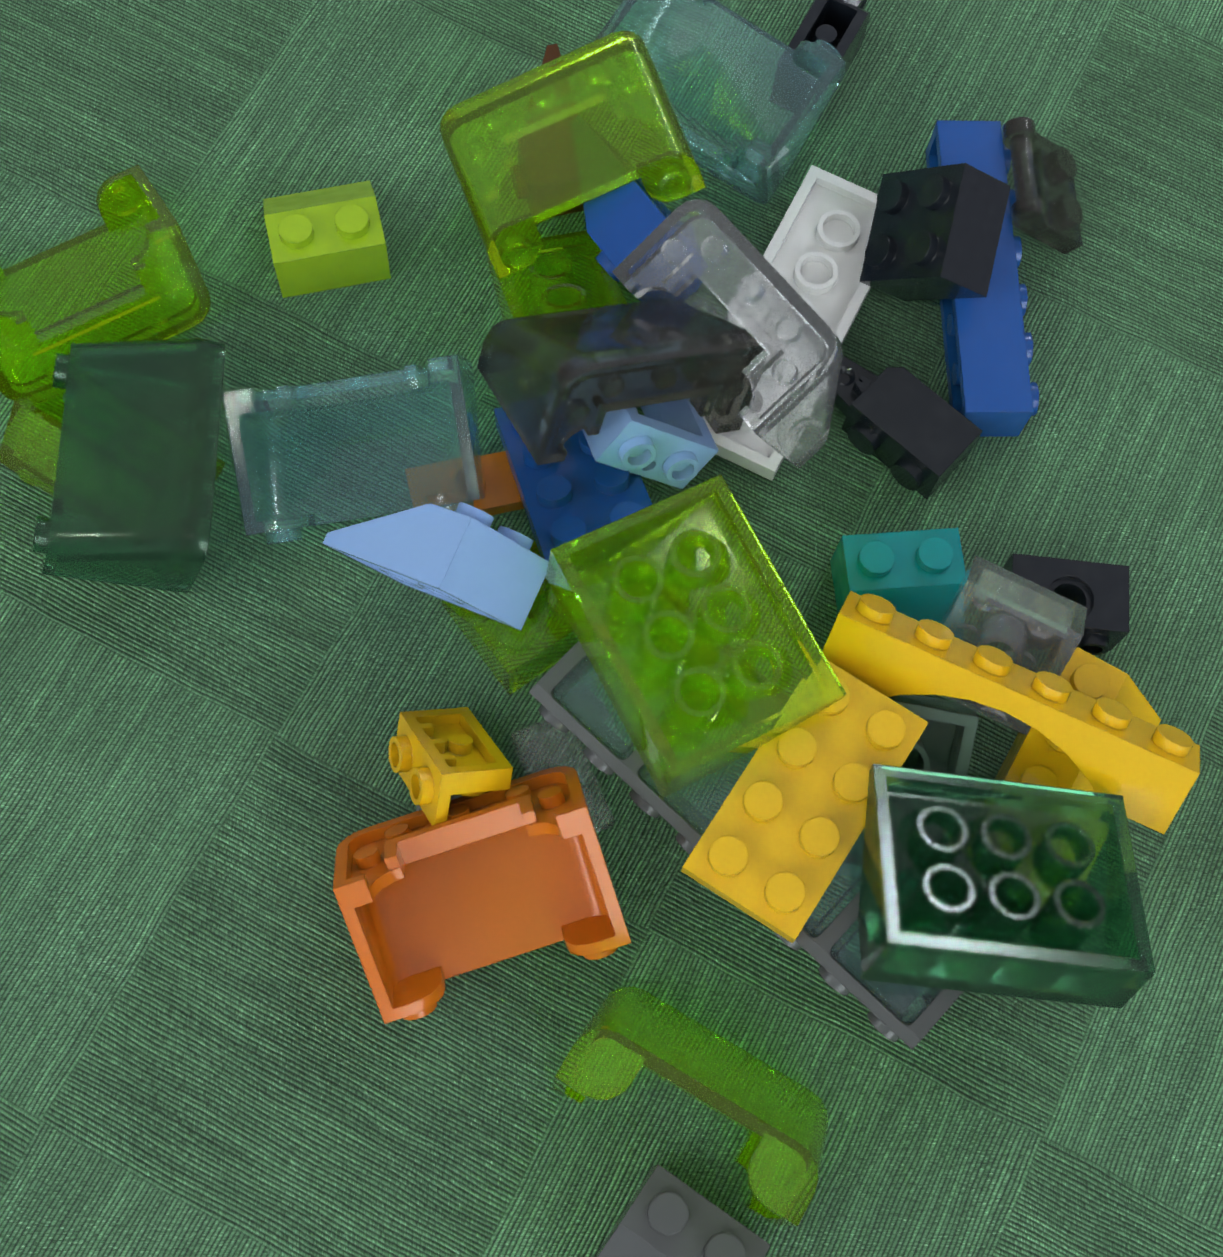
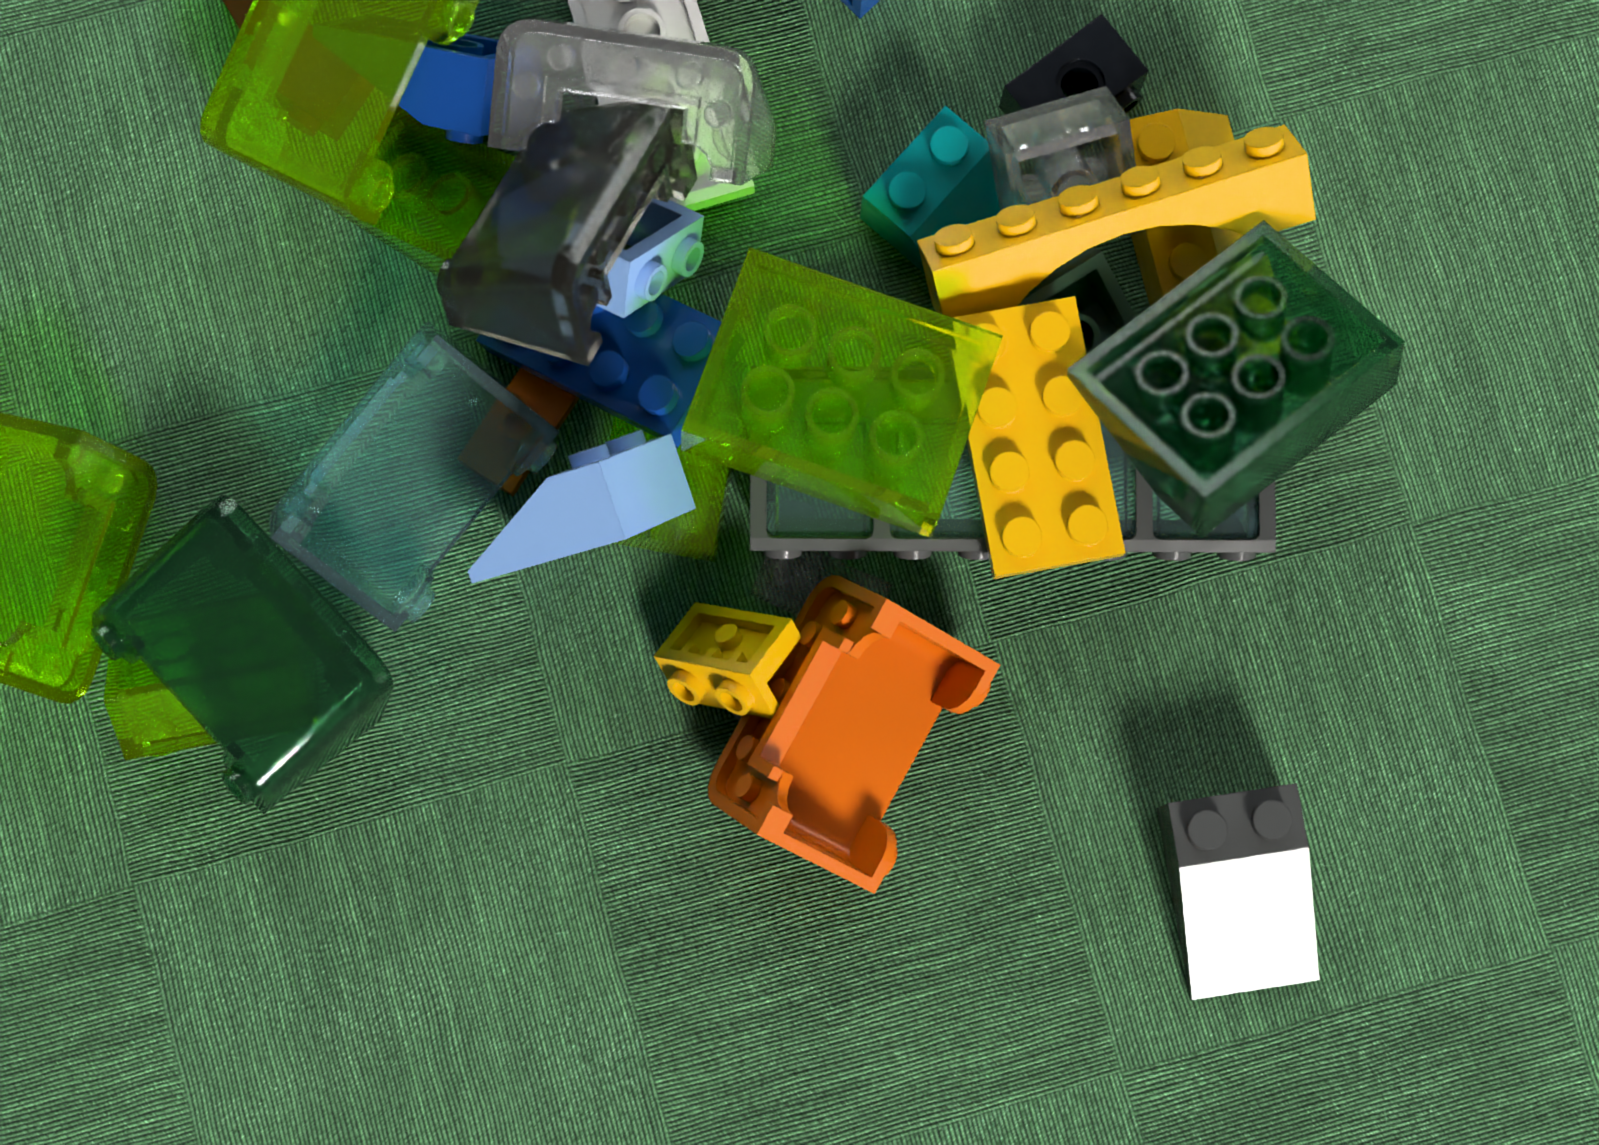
camera: 40 degrees left, 10 degrees up
lime slope [263,180,391,298] -> none
clear neon green windscreen [553,986,828,1226] -> none
black hinge [820,356,982,499] -> none

